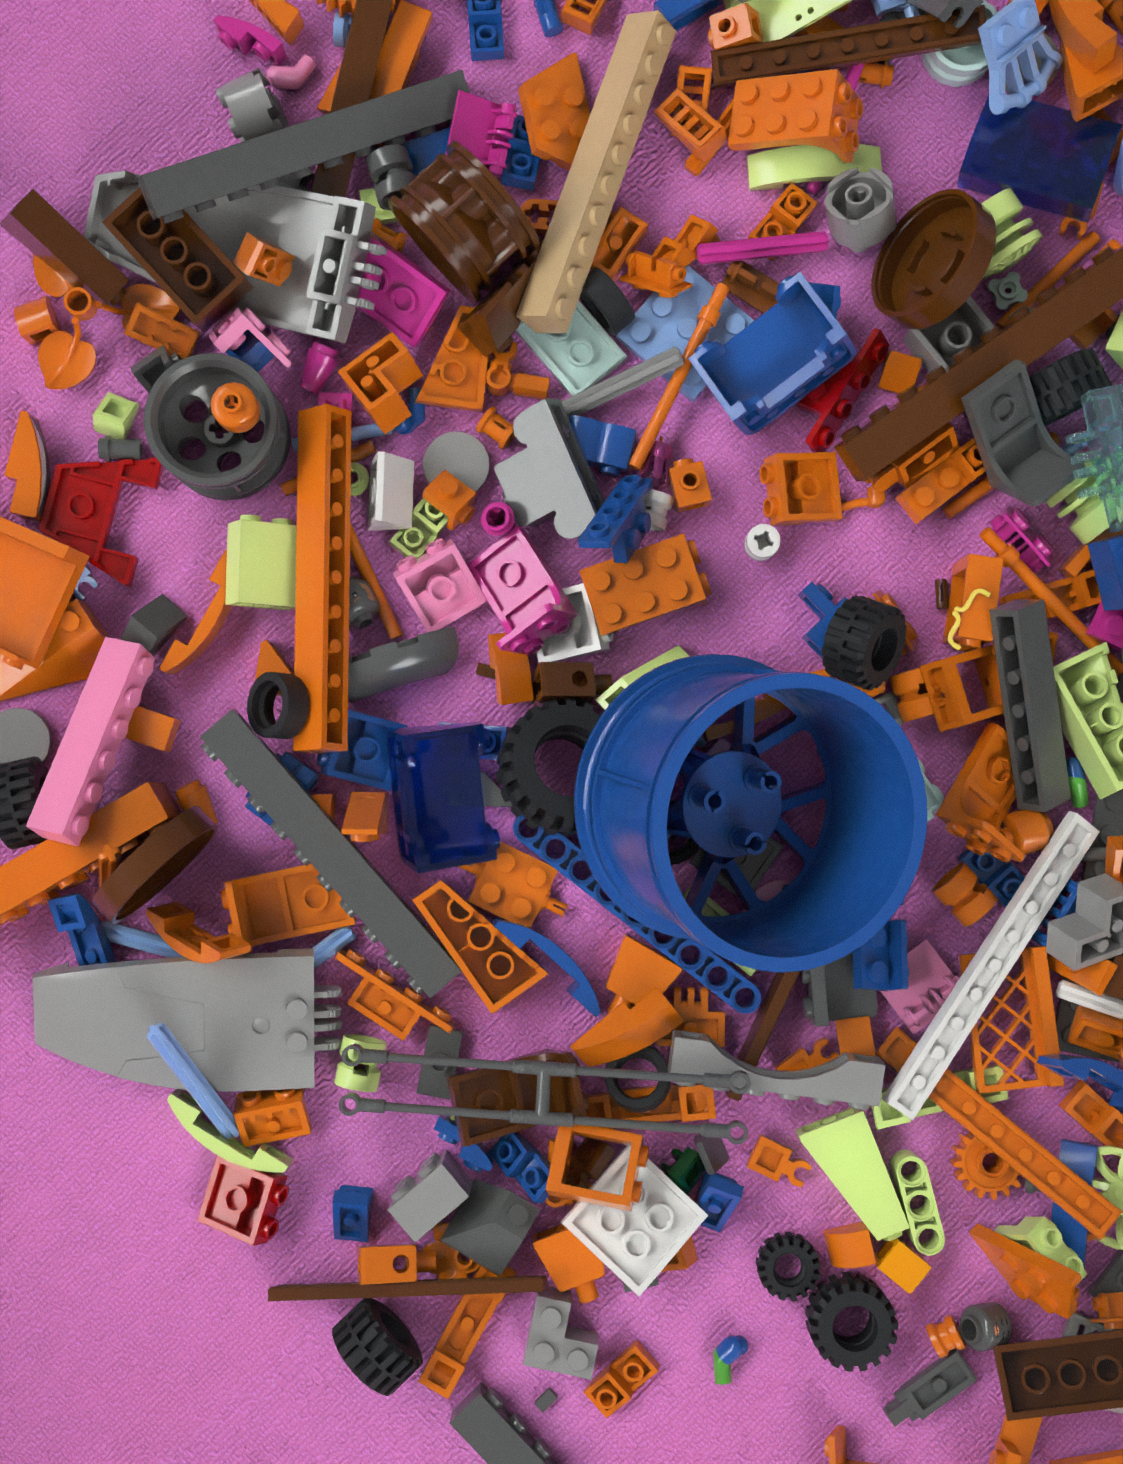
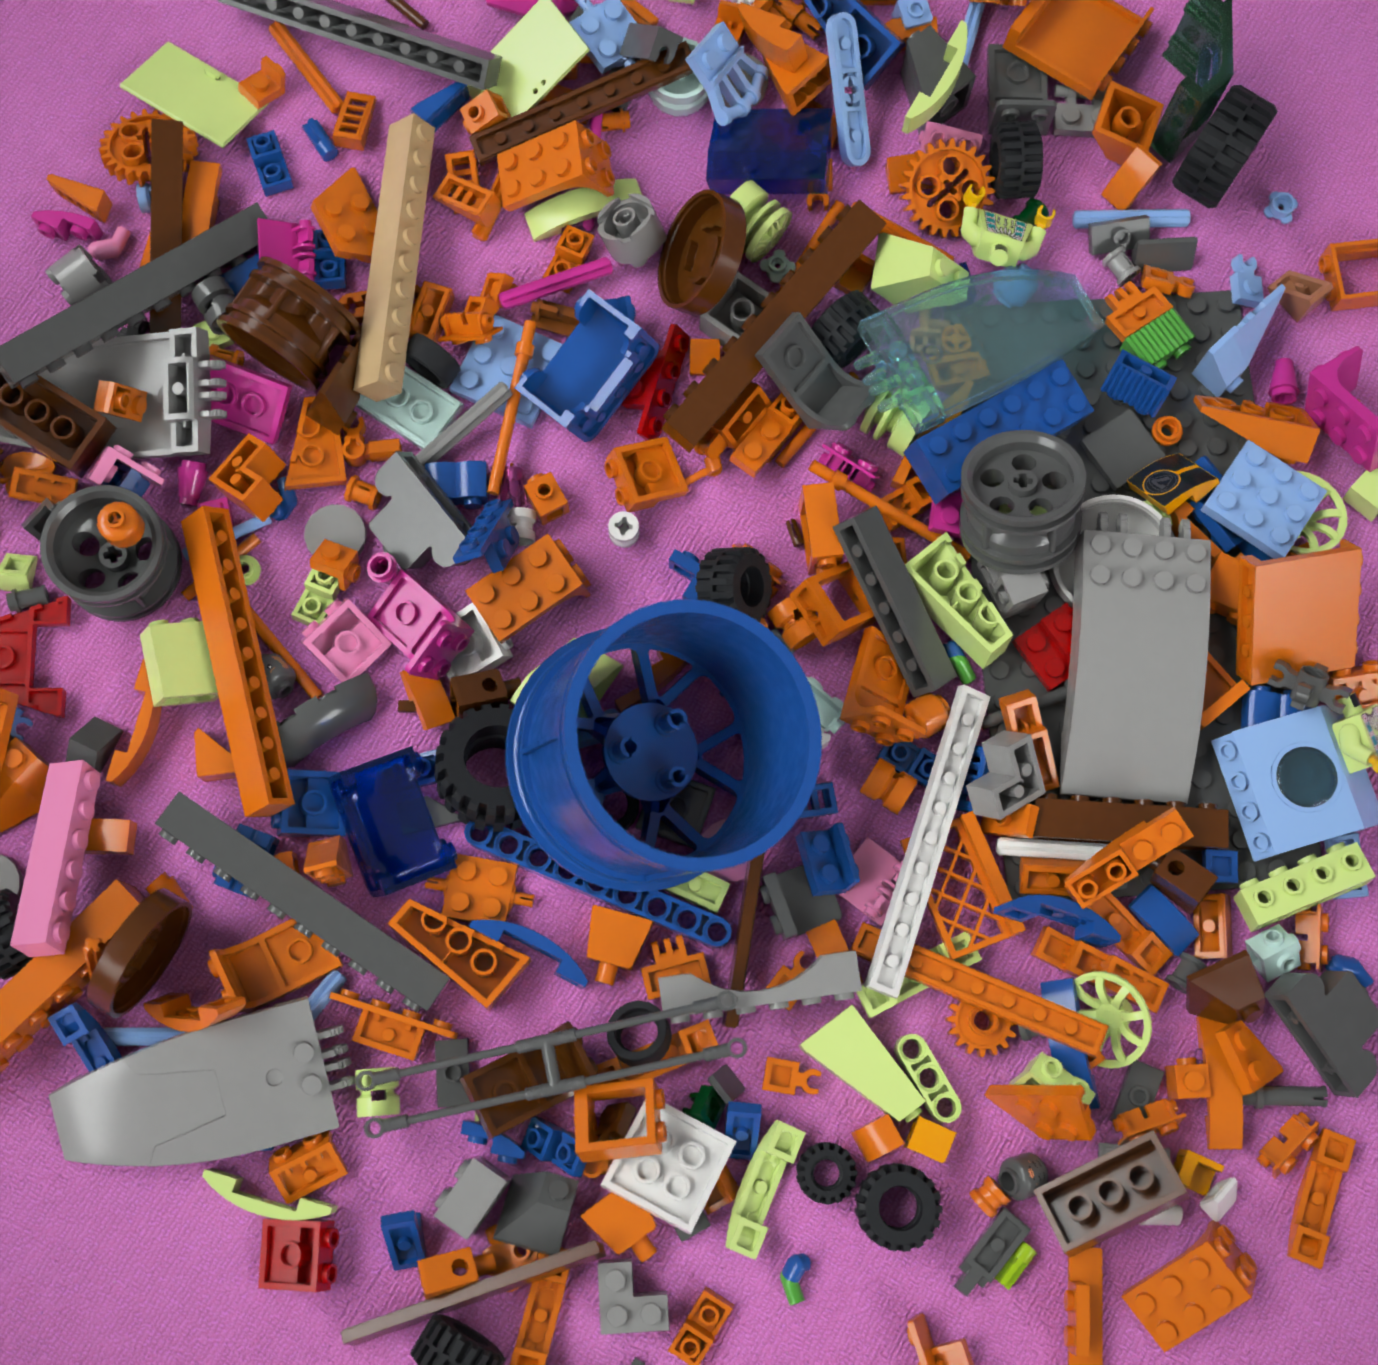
camera: 20 degrees left, 10 degrees down
light blue axle [147,1023,240,1139] -> none
black tyre [247,672,309,739] -> none
white slope [367,451,414,531] -> none
orange slope [570,987,684,1067] -> none
light yellow piece [947,588,991,650] -> none
none -> yellowish green slope [726,1120,806,1260]
none -> lime piece [994,1241,1037,1290]

